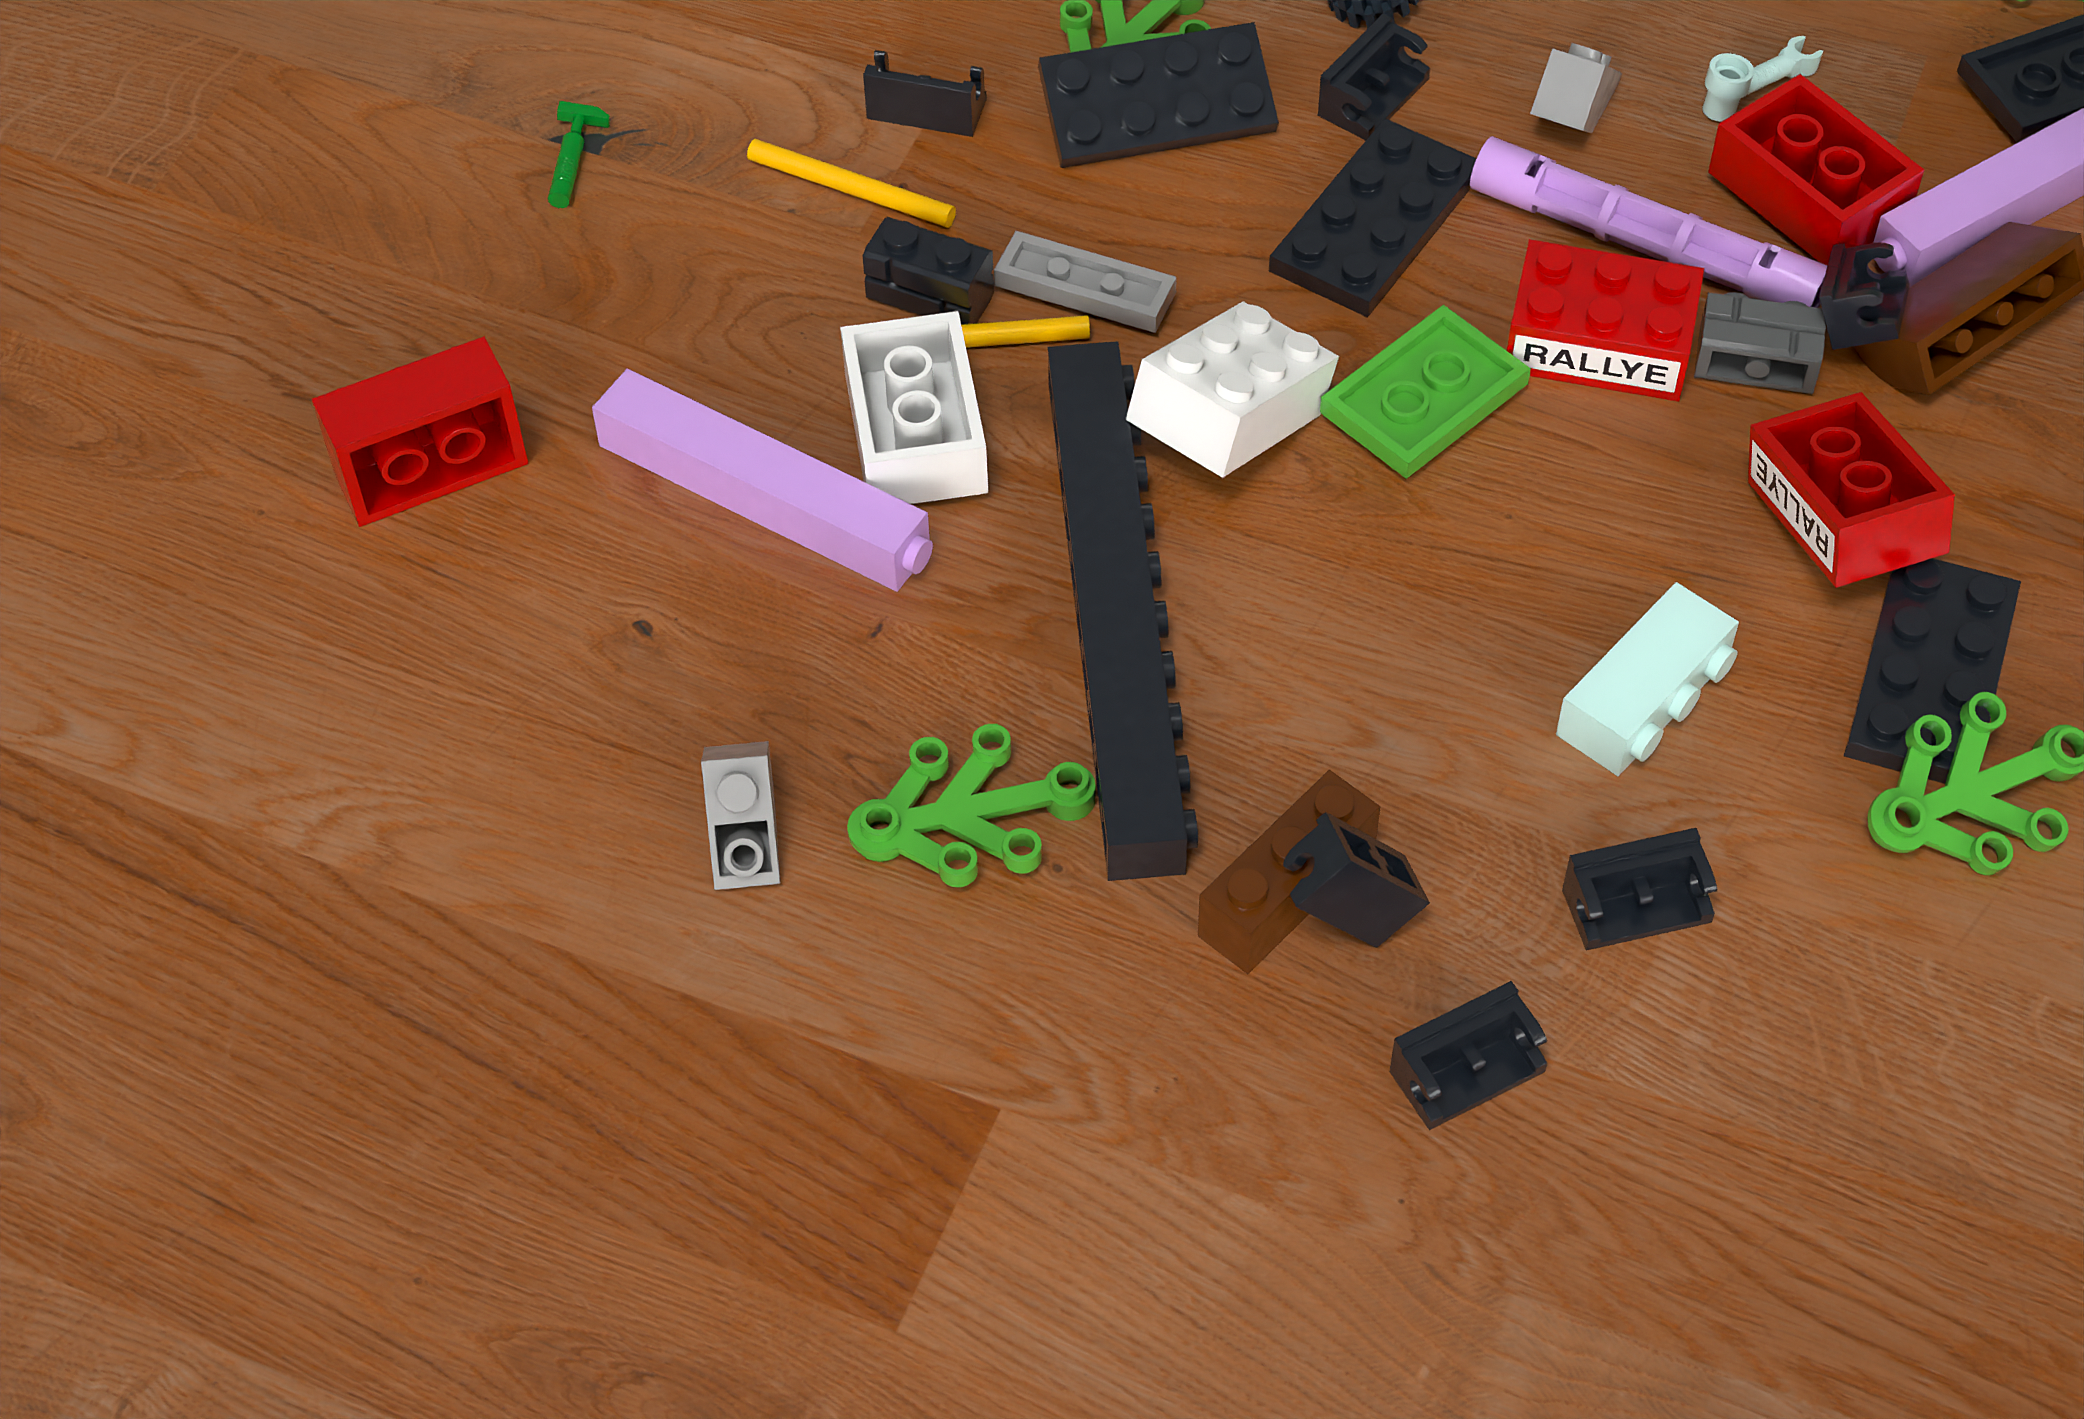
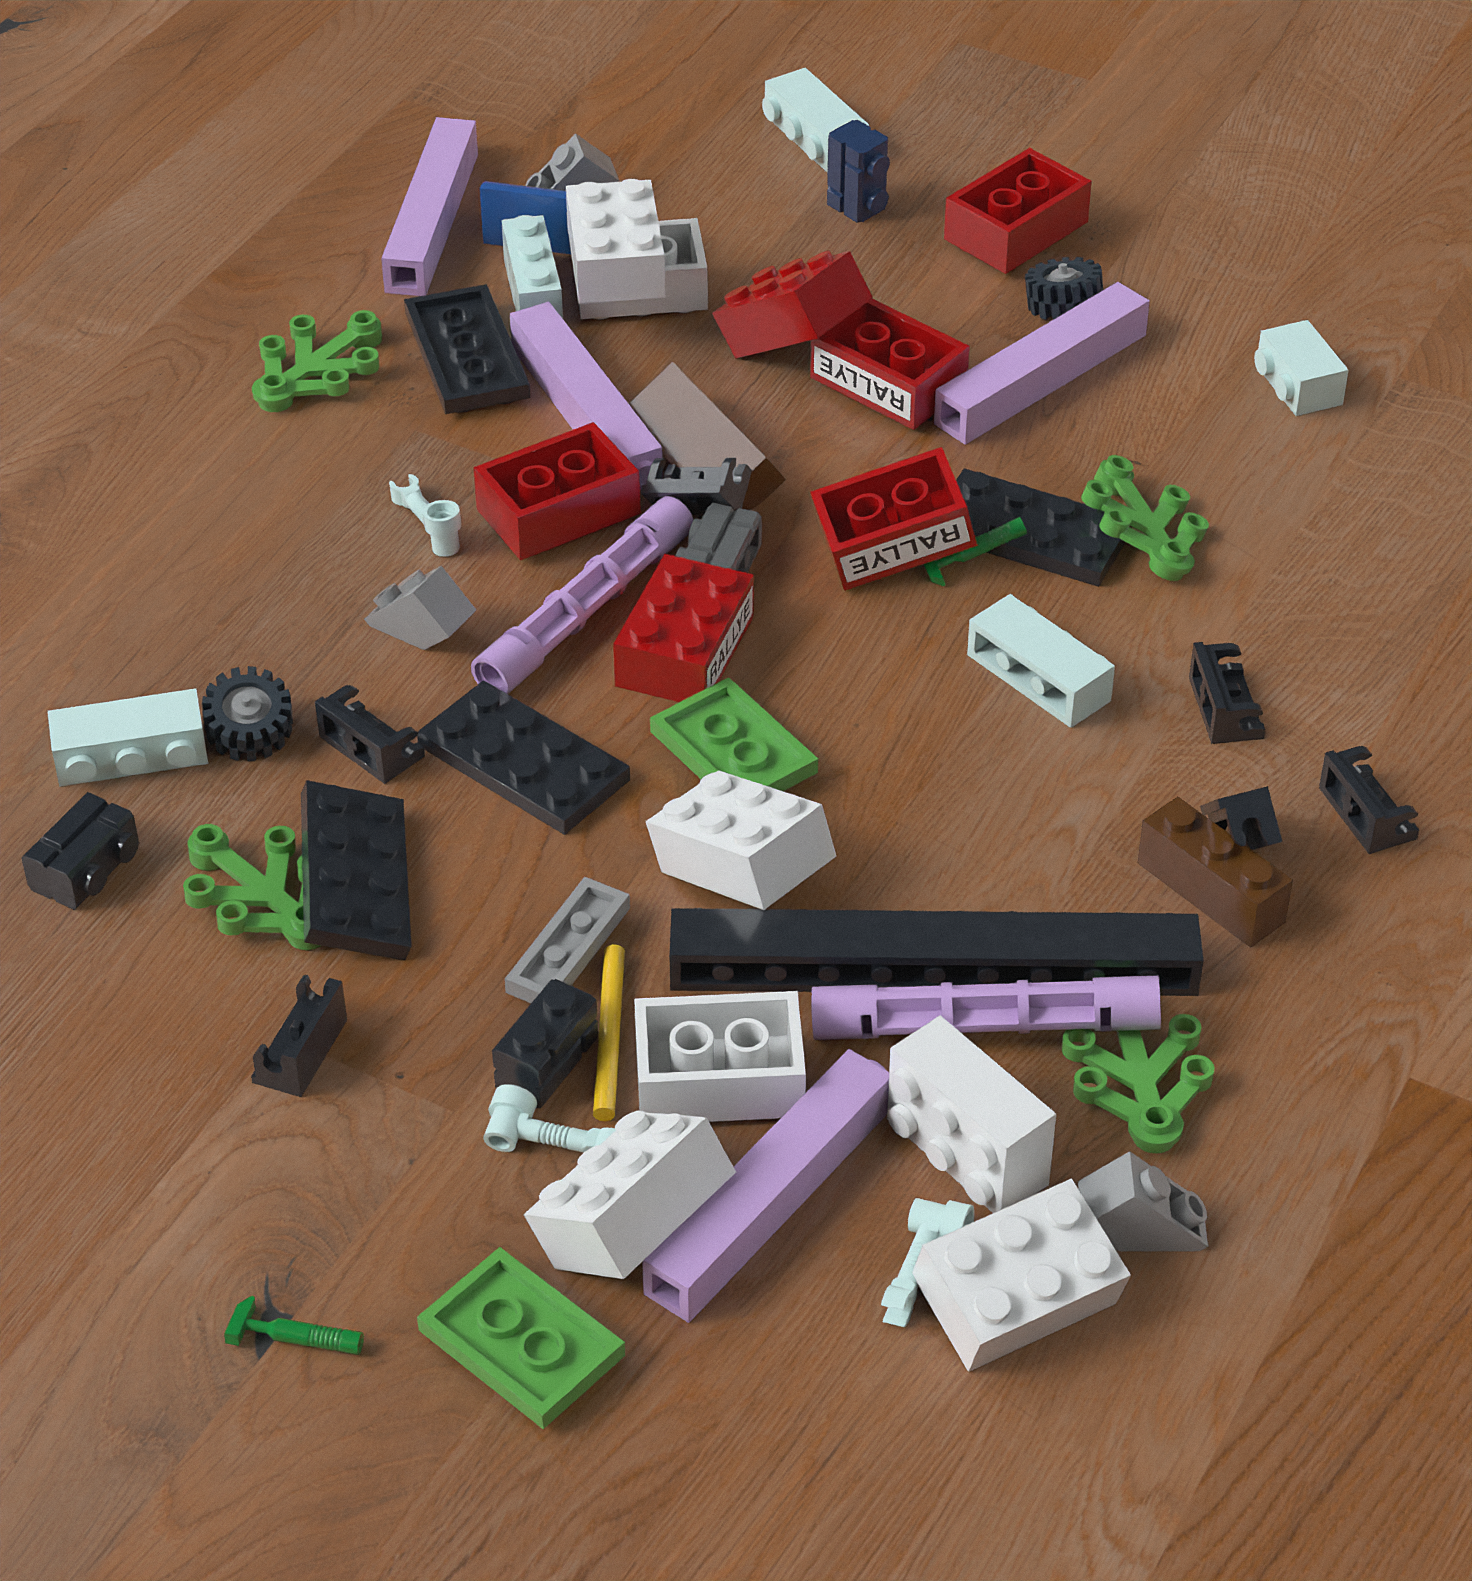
camera: 85 degrees left, 10 degrees down
red brick [311,336,528,527] -> none
yellow bar [747,139,956,228] -> none
none -> bright green plate [417,1247,625,1429]
none -> light aqua brick [483,1085,616,1153]
none -> white brick [524,1111,736,1279]
none -> lavender piece [812,976,1161,1040]
none -> light aqua brick [881,1198,974,1327]
none -> white brick [887,1015,1056,1213]
none -> white brick [912,1179,1131,1372]
none -> green piece [923,517,1027,586]

